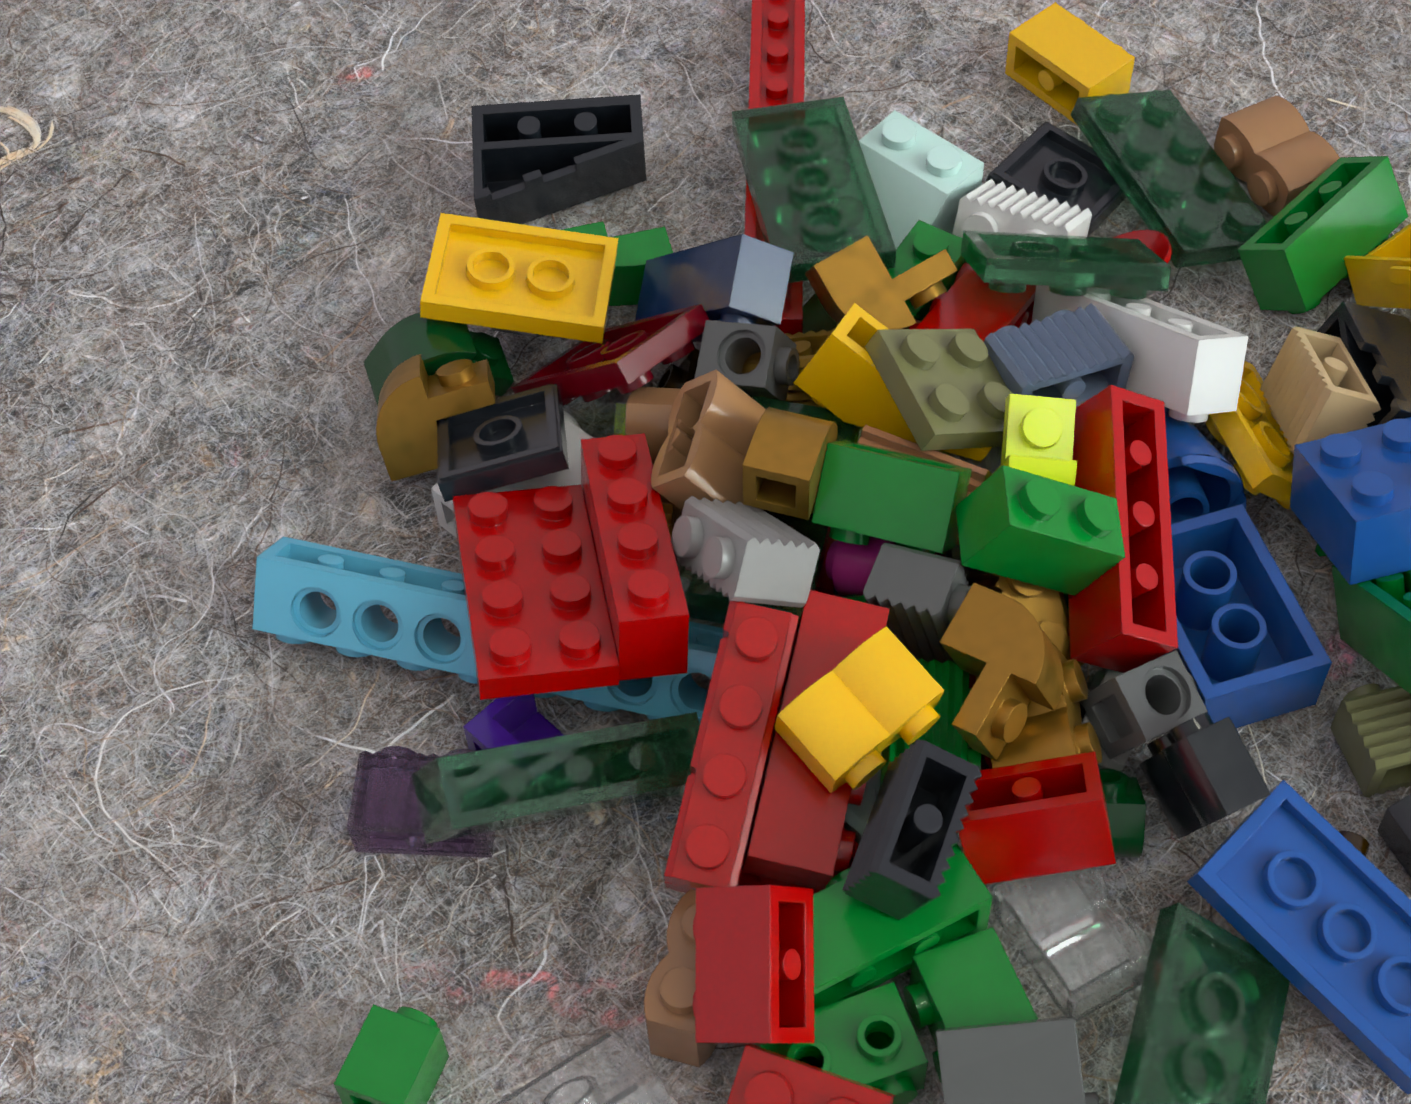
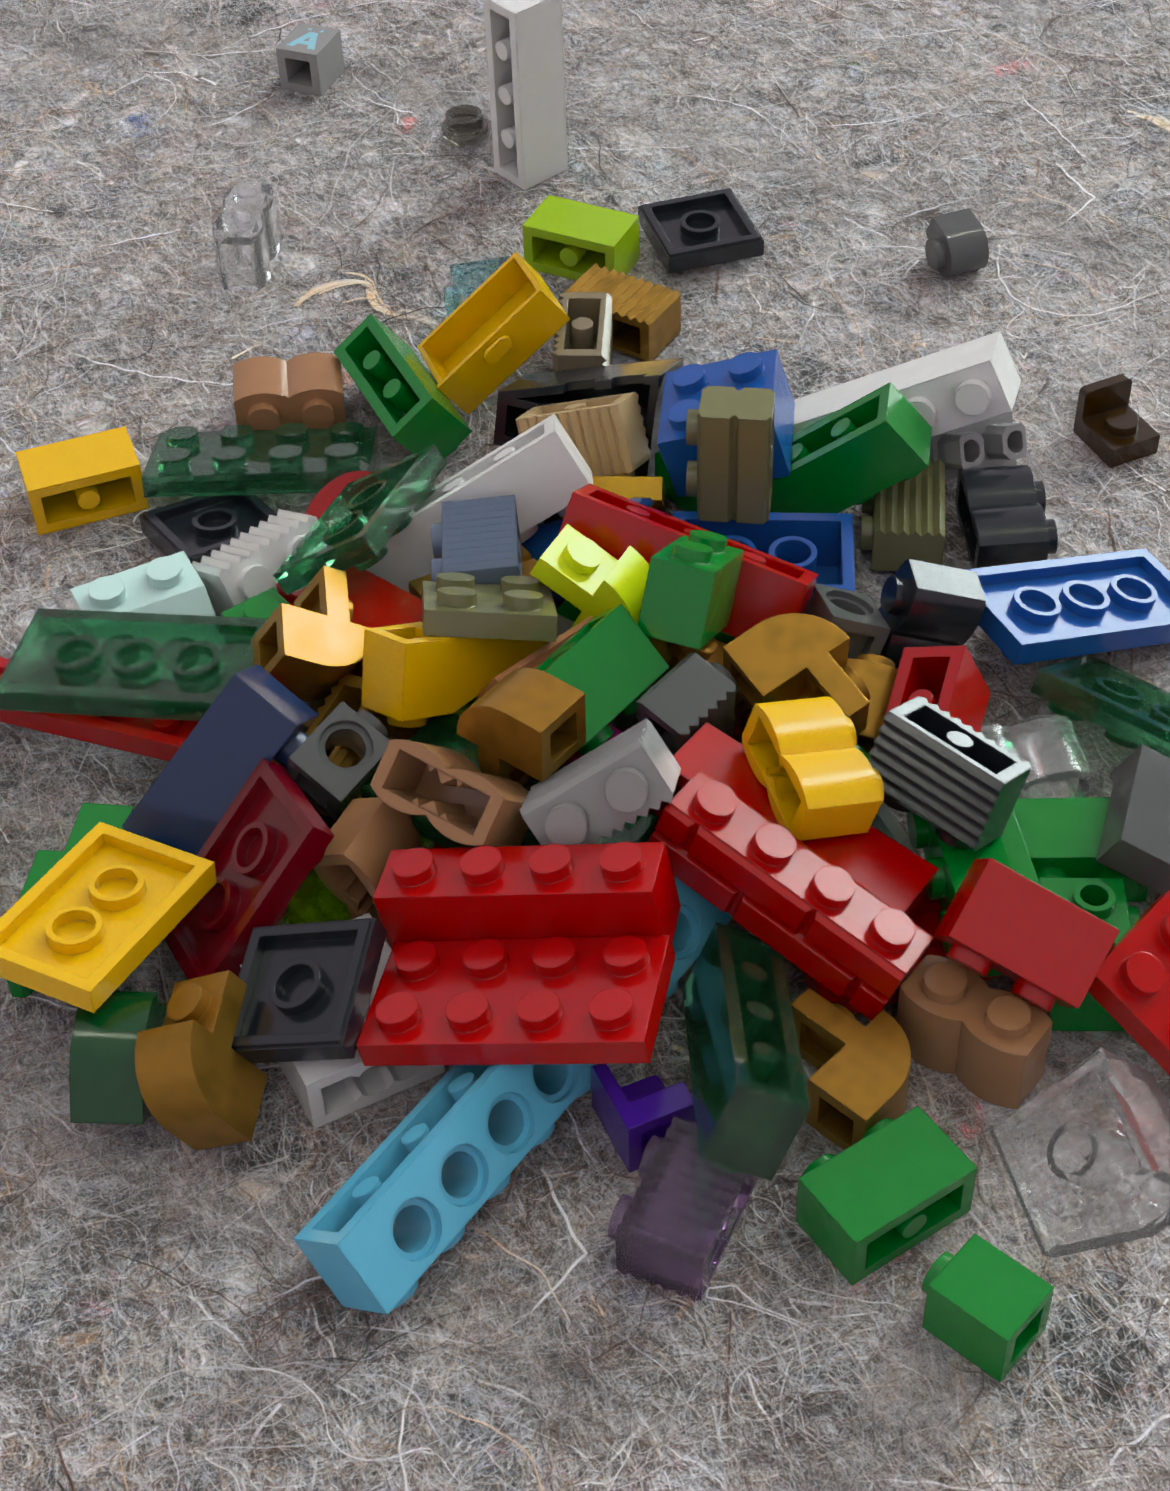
camera: 70 degrees left, 10 degrees down
none -> olive brick [686,386,775,524]
none -> pearl gold brick [788,988,911,1150]
none -> green brick [796,1106,977,1285]

